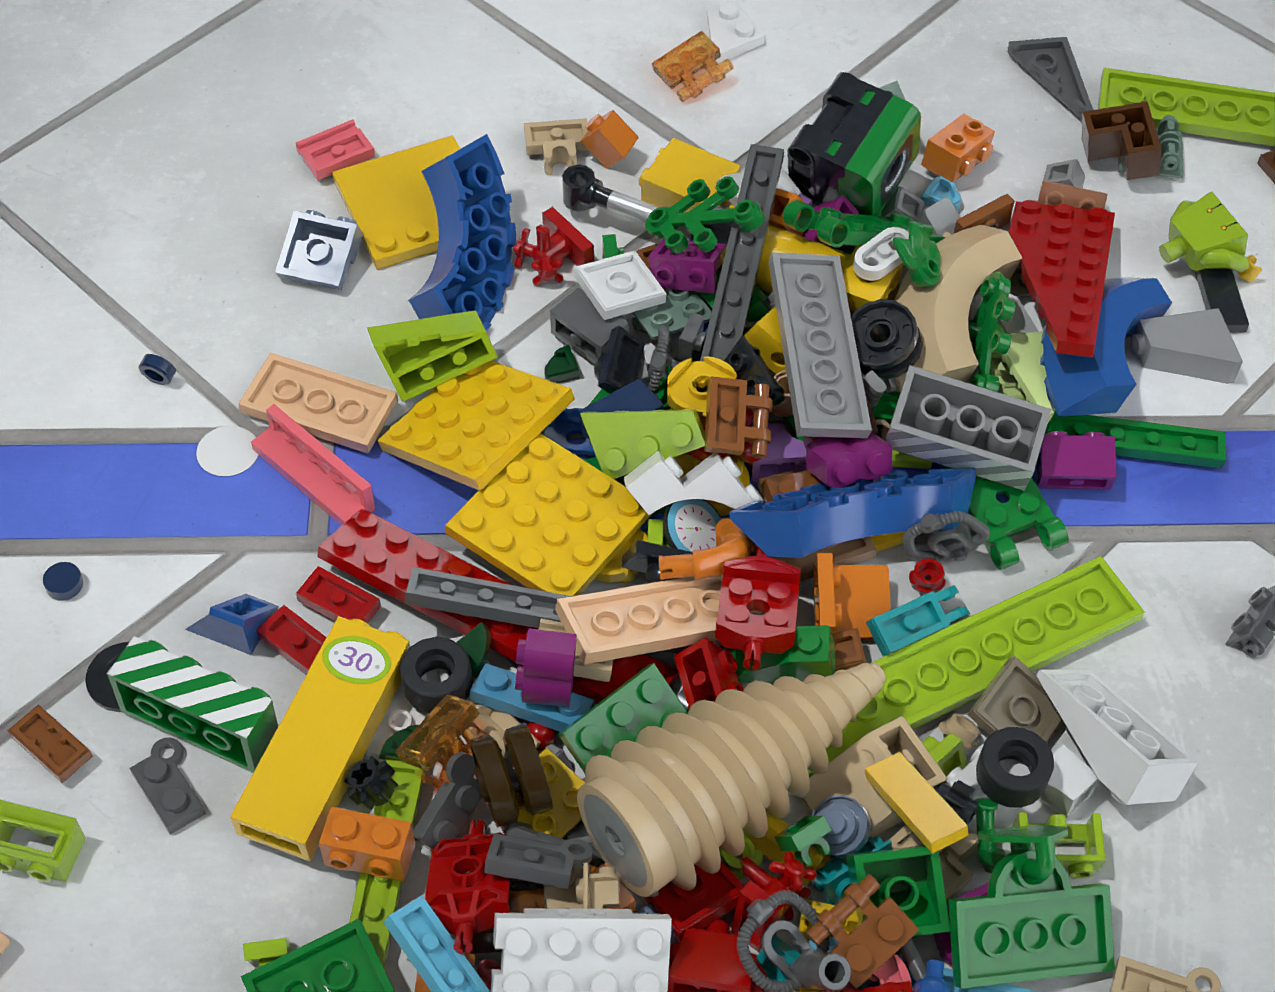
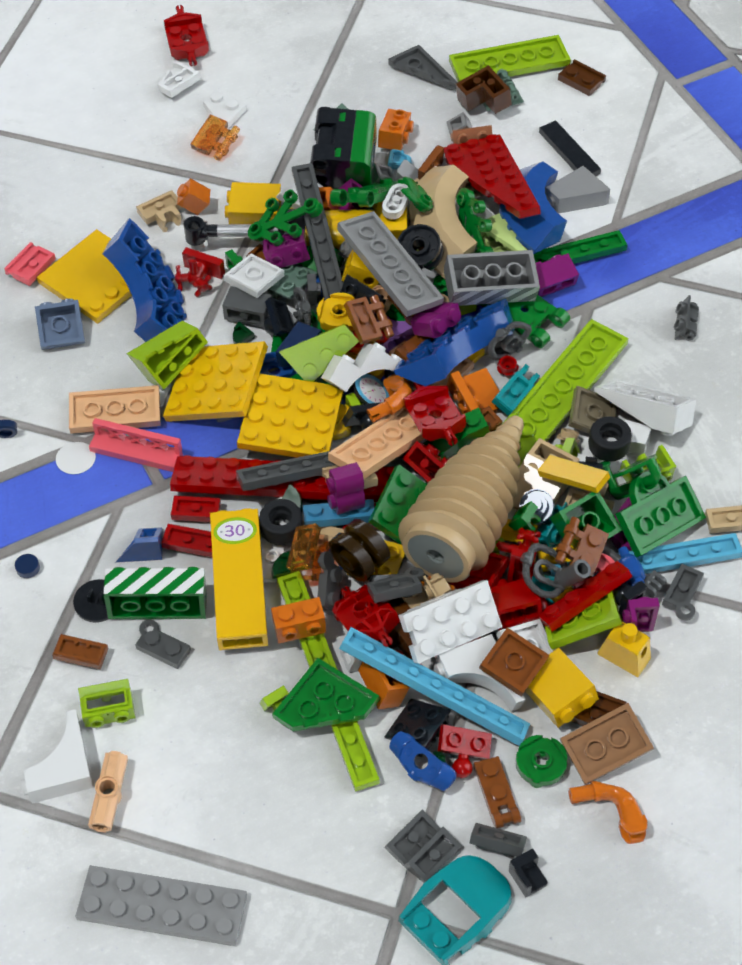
camera: 25 degrees left, 0 degrees up
black gear [344,756,398,810] -> none
lime torso [1159,192,1263,282] -> none

